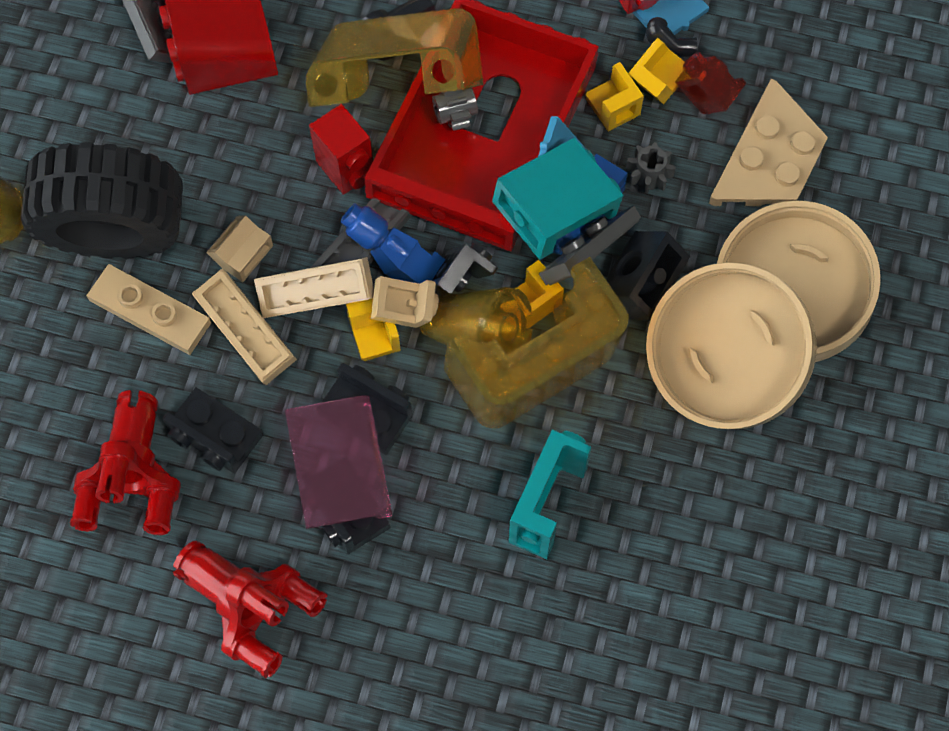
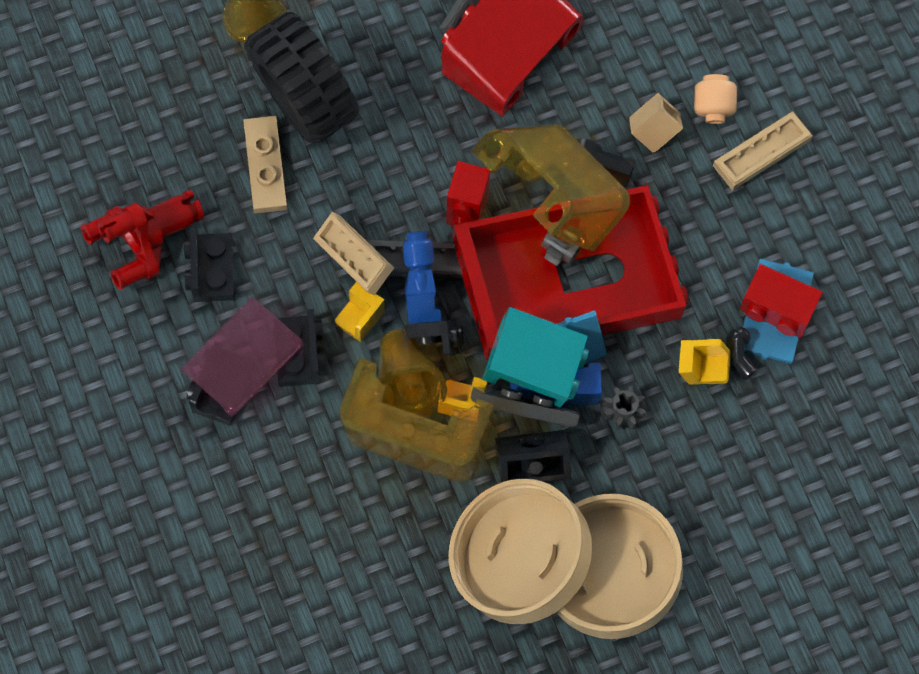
camera: 50 degrees right, 0 degrees up
red wheel [173,541,328,678] -> none
tan plate [192,268,297,385] -> none
tan piece [206,216,273,282] -> none
tan bracket [371,276,439,328] -> none
teal panel [509,430,591,559] -> none
yellow panel [586,62,644,132] -> none
clear red brick [675,52,746,114] -> none
tan wing [709,79,828,206] -> none

